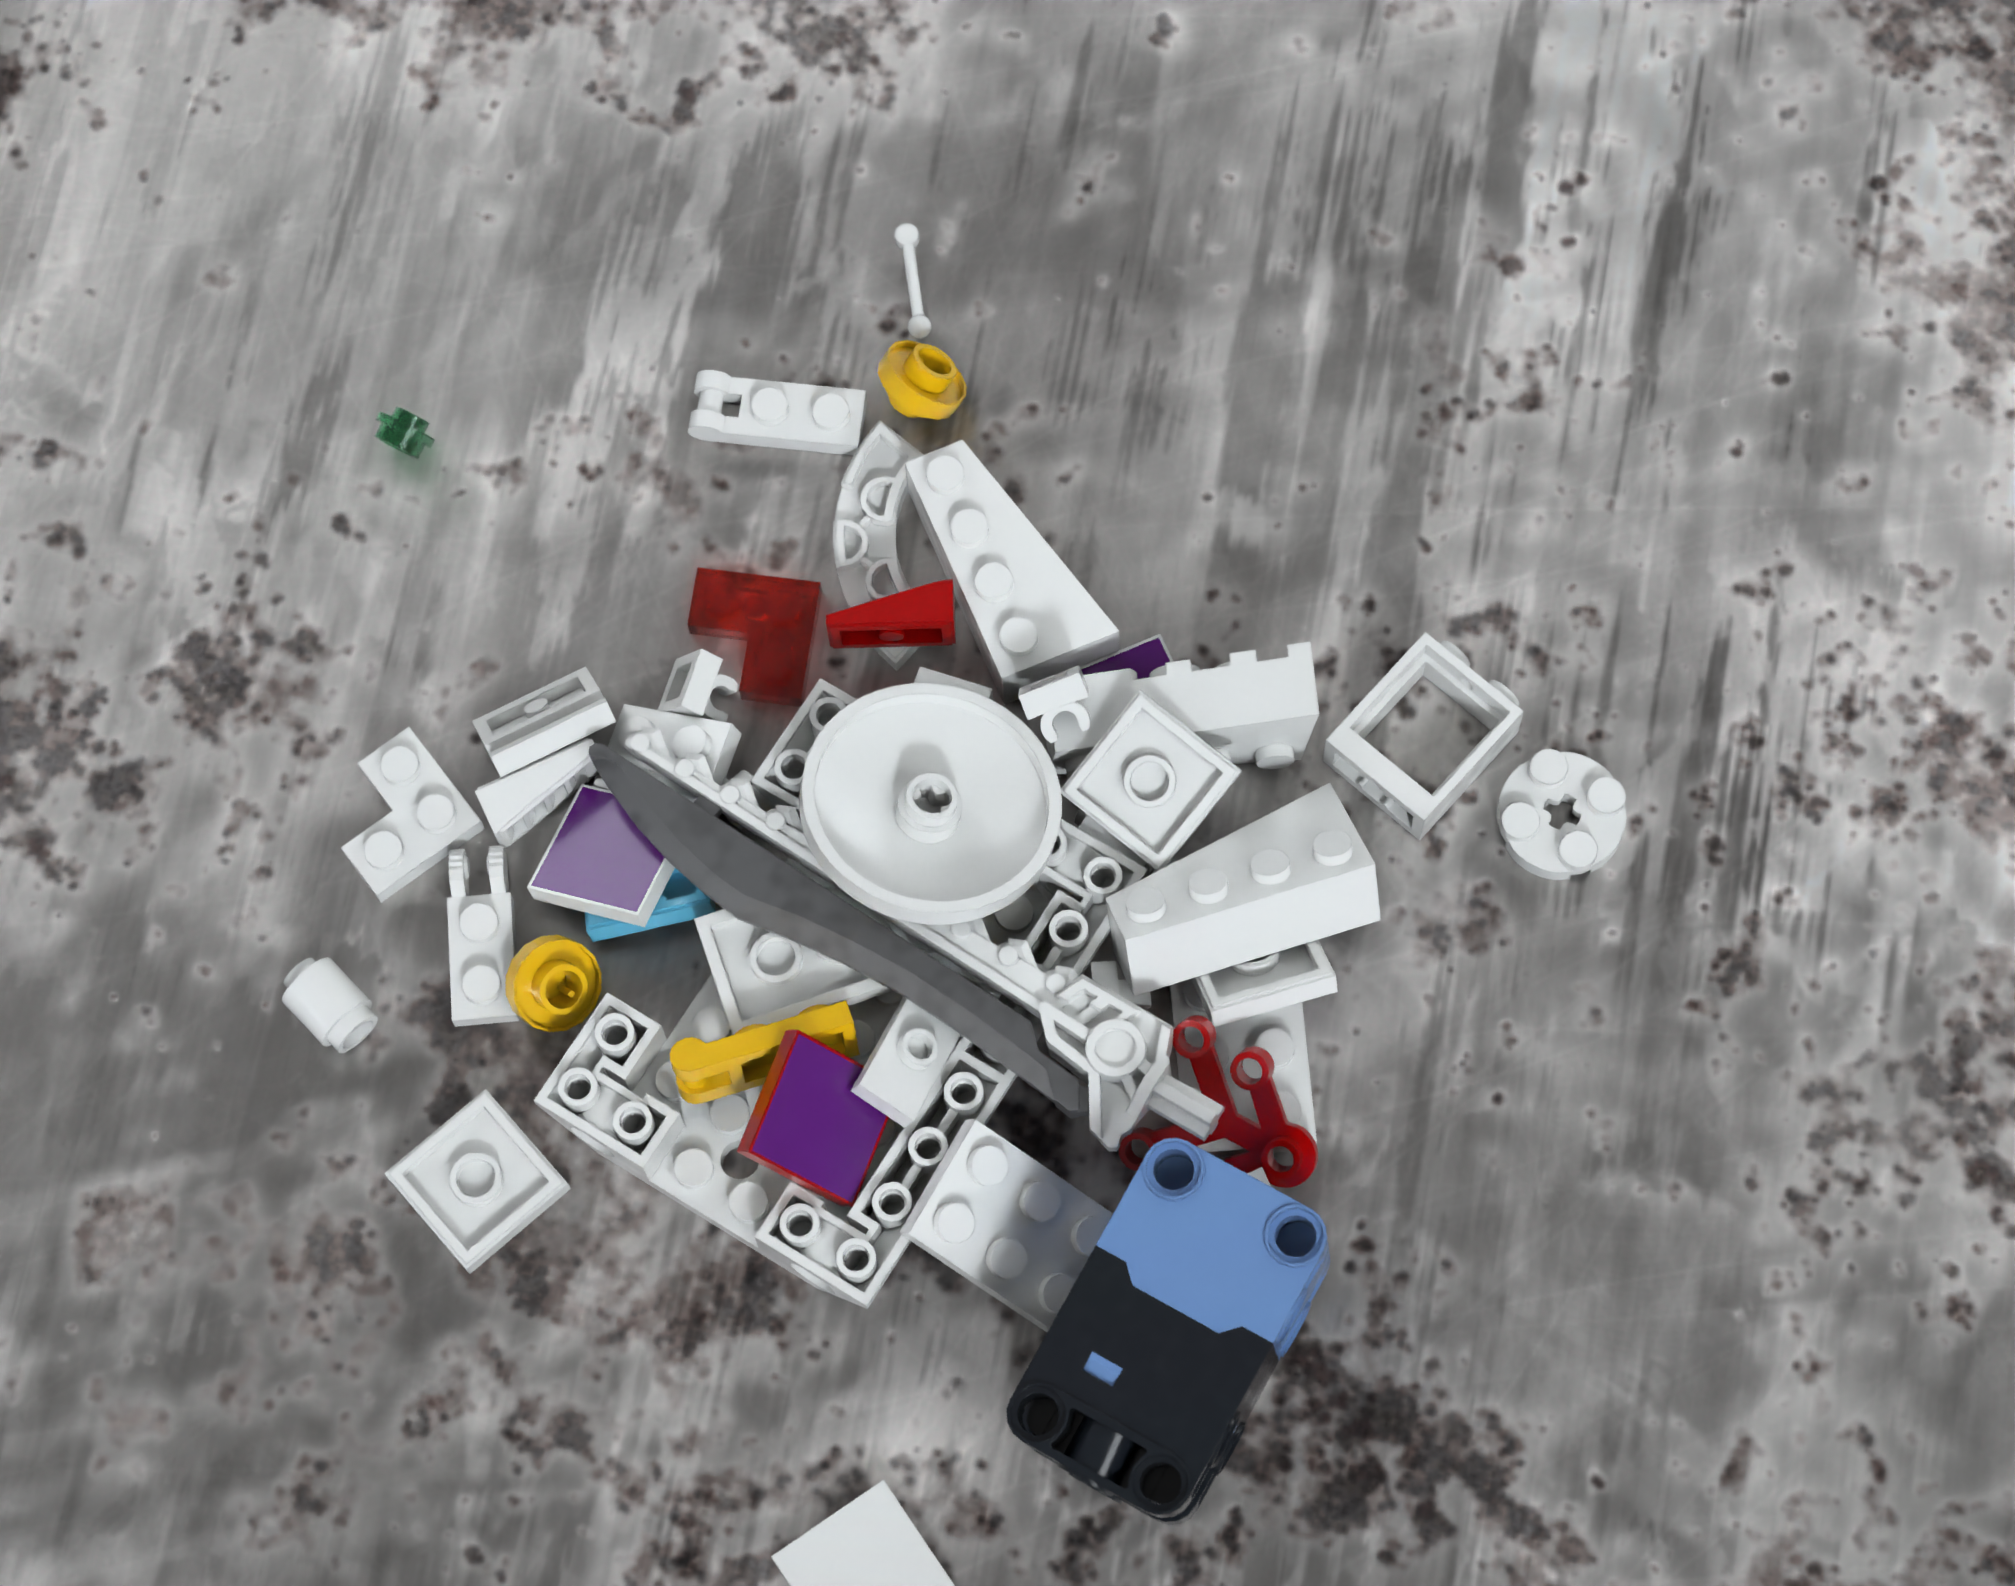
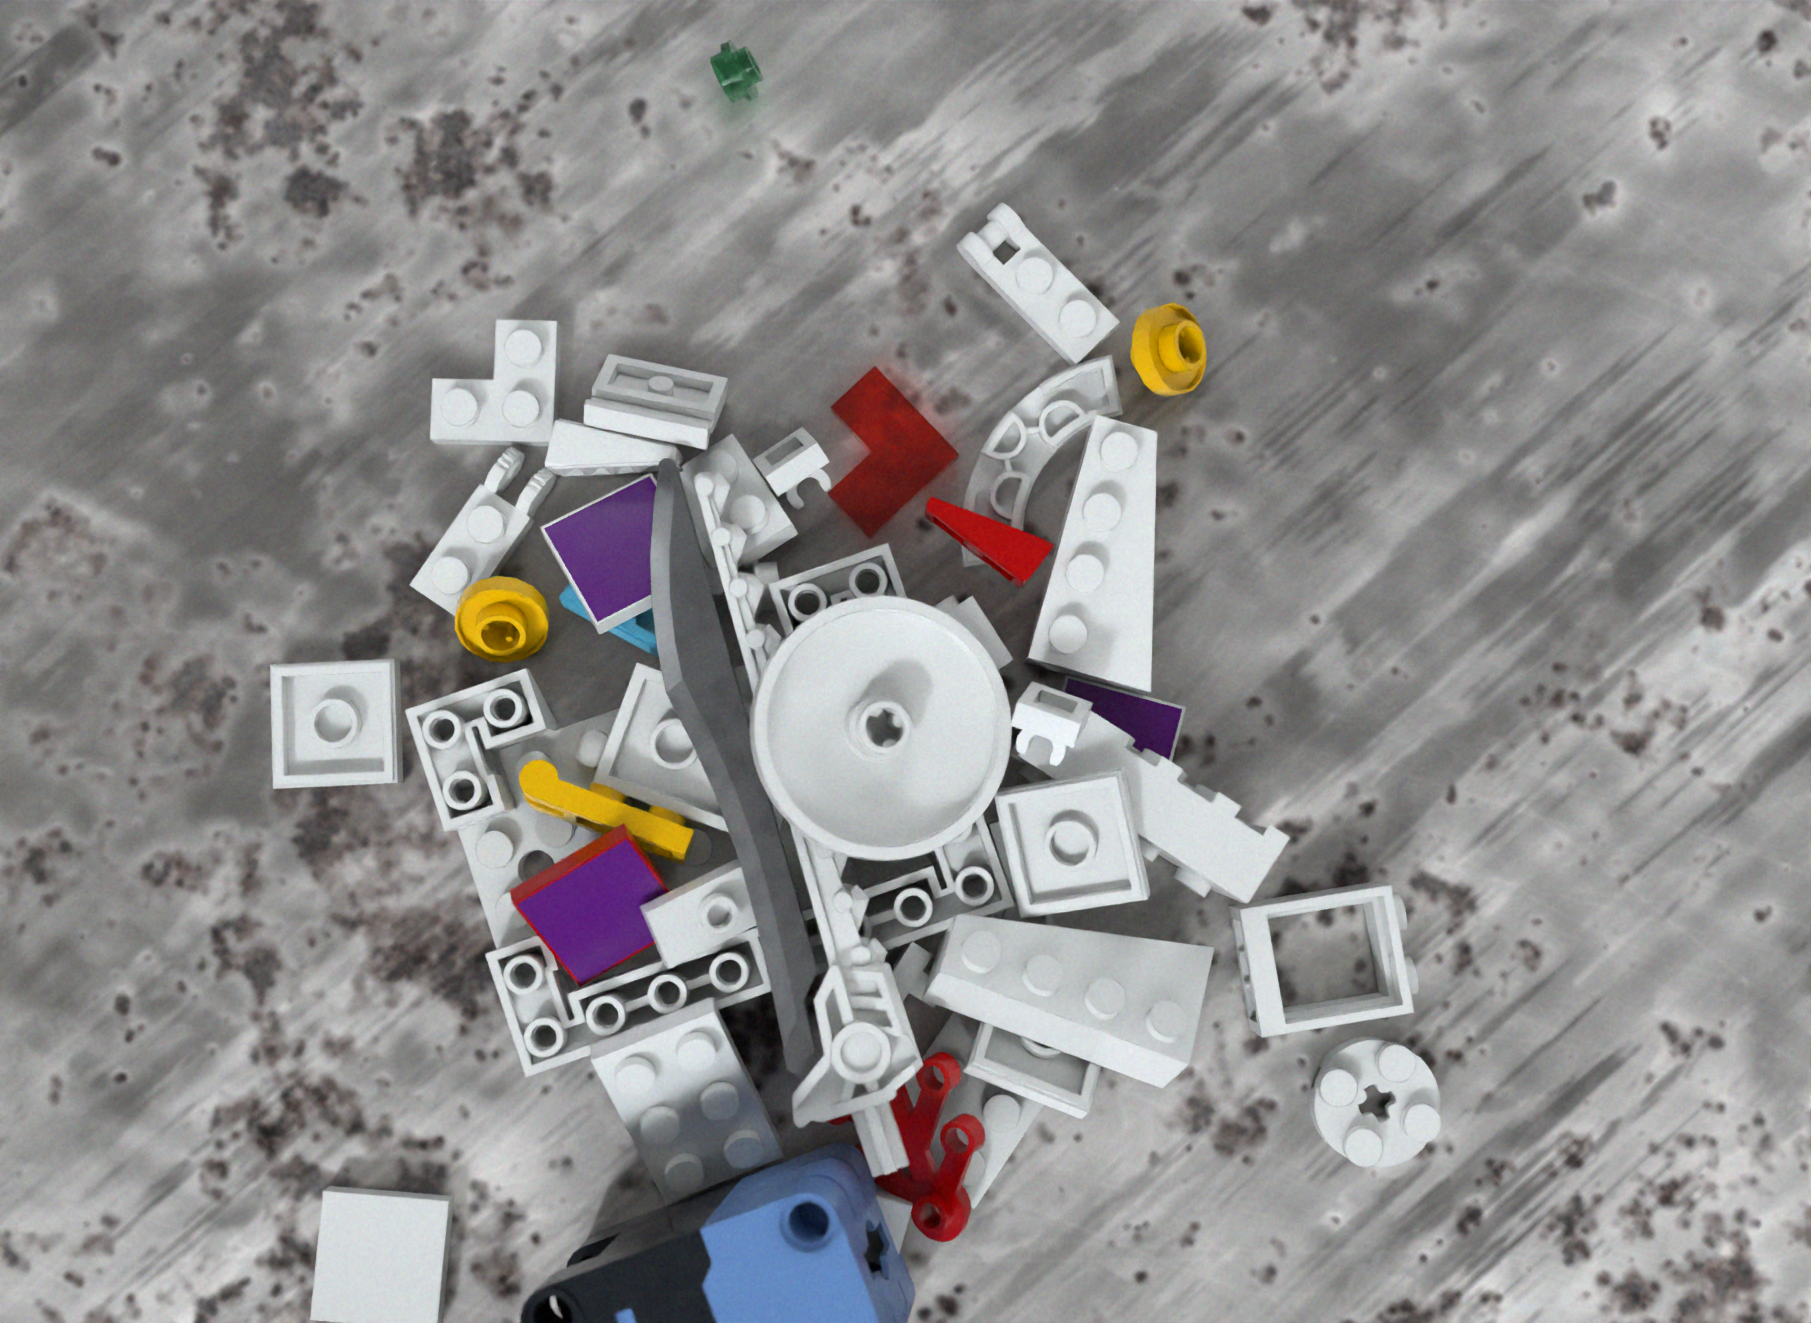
camera: 35 degrees right, 15 degrees up
white brick [282,957,378,1053] -> none
white hinge [895,223,932,339] -> none

